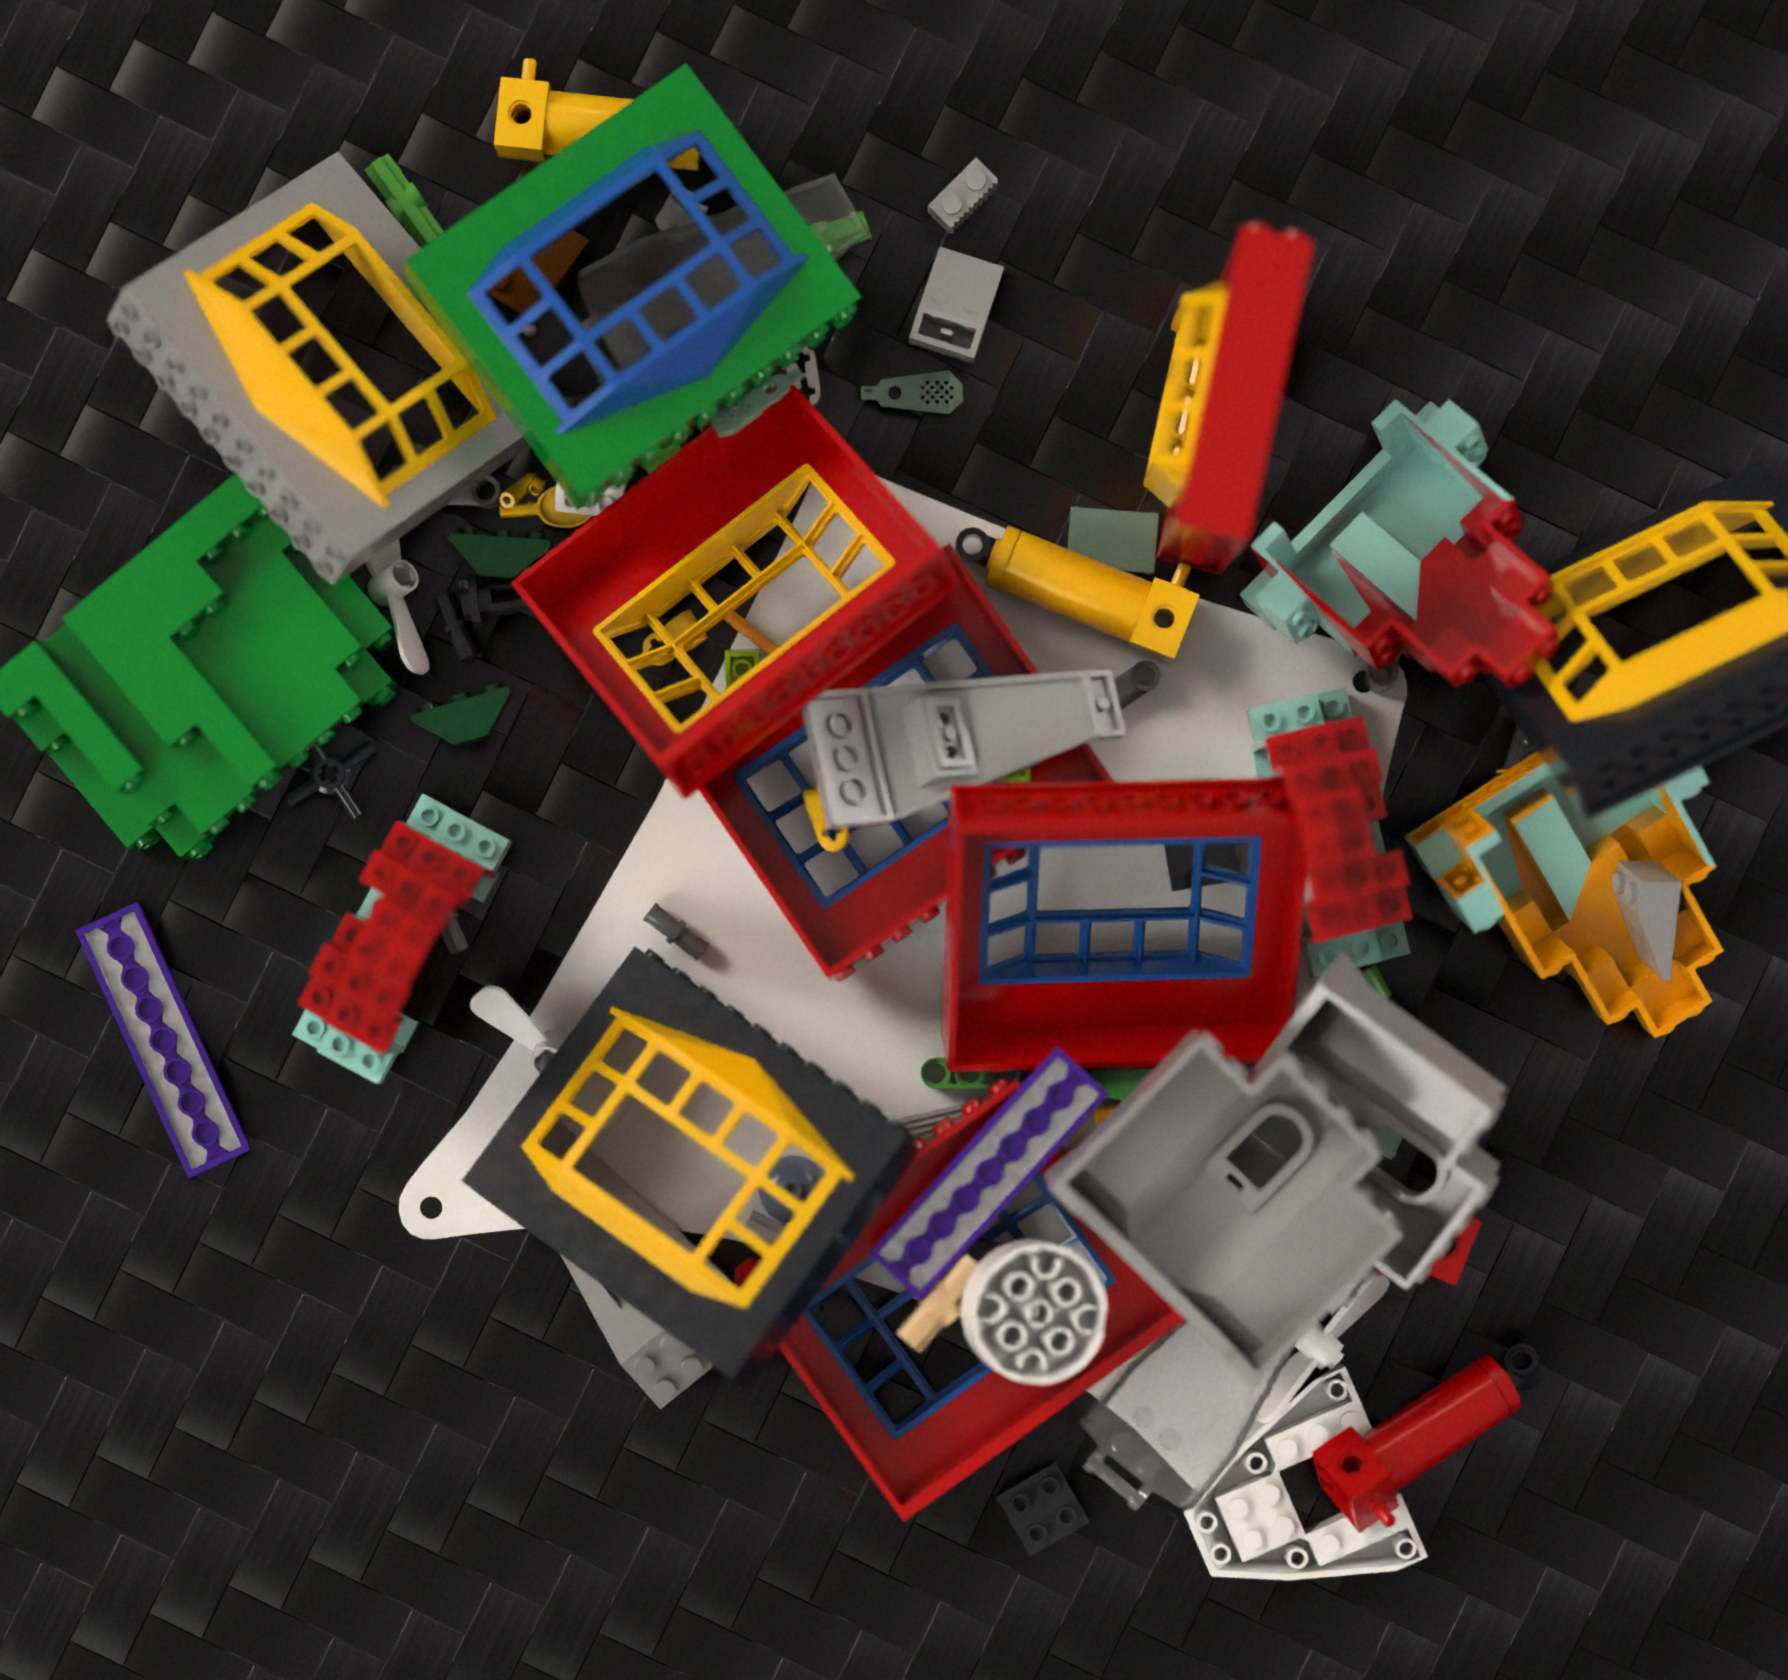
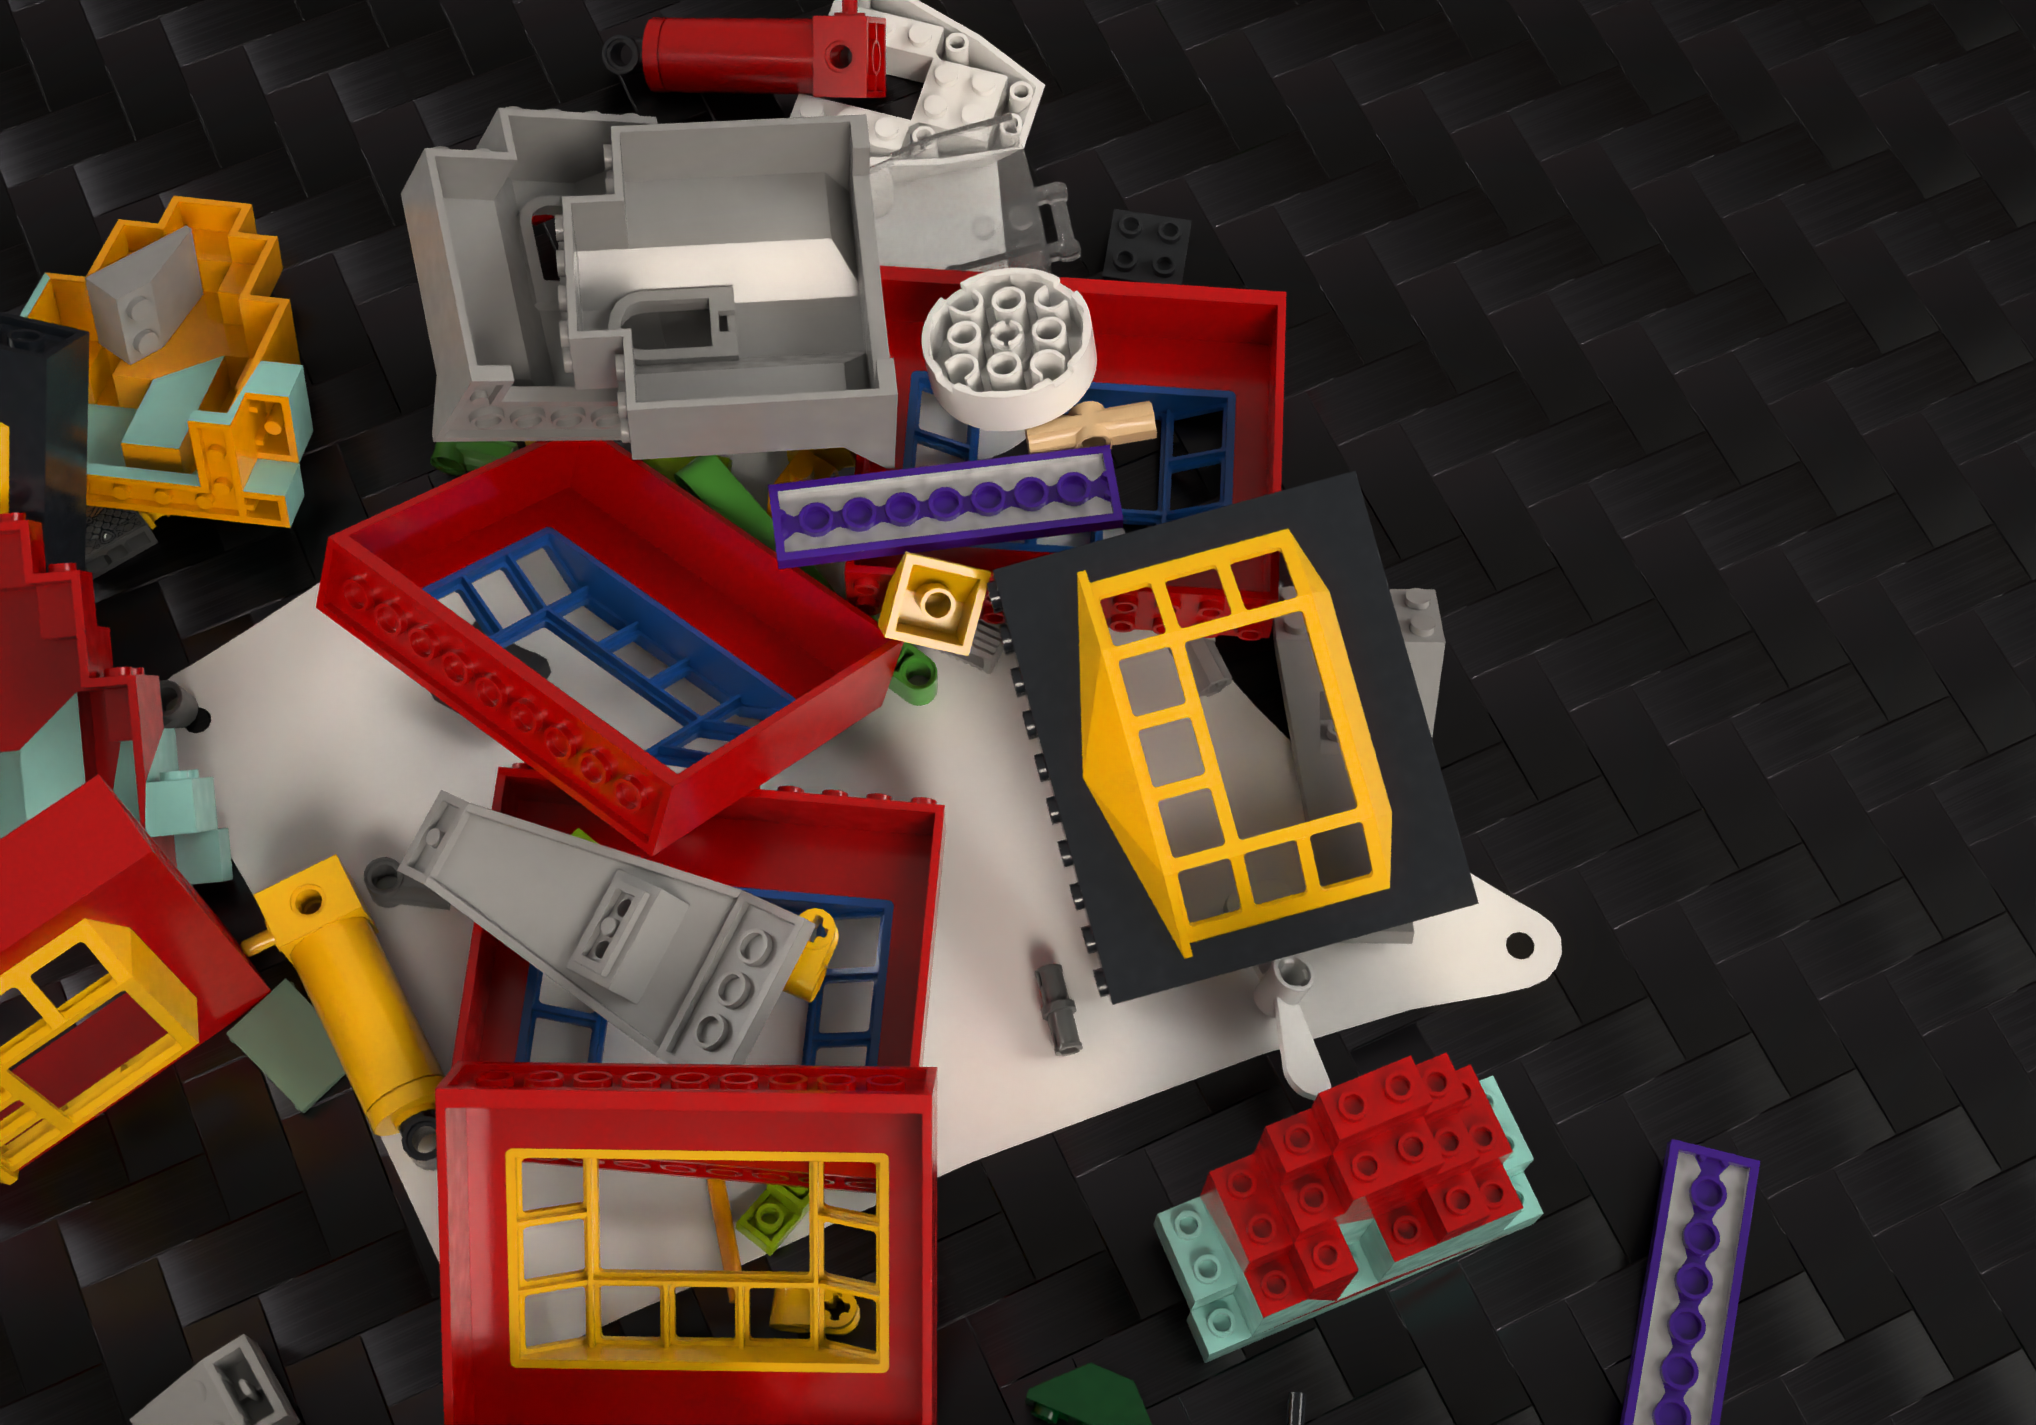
camera: 145 degrees left, 20 degrees down
sand blue cylinder [758,1155,824,1223] -> none
sand green piece [861,370,963,415] -> none
red panel [1246,687,1412,978] -> none
none -> yellow slope [878,552,991,656]

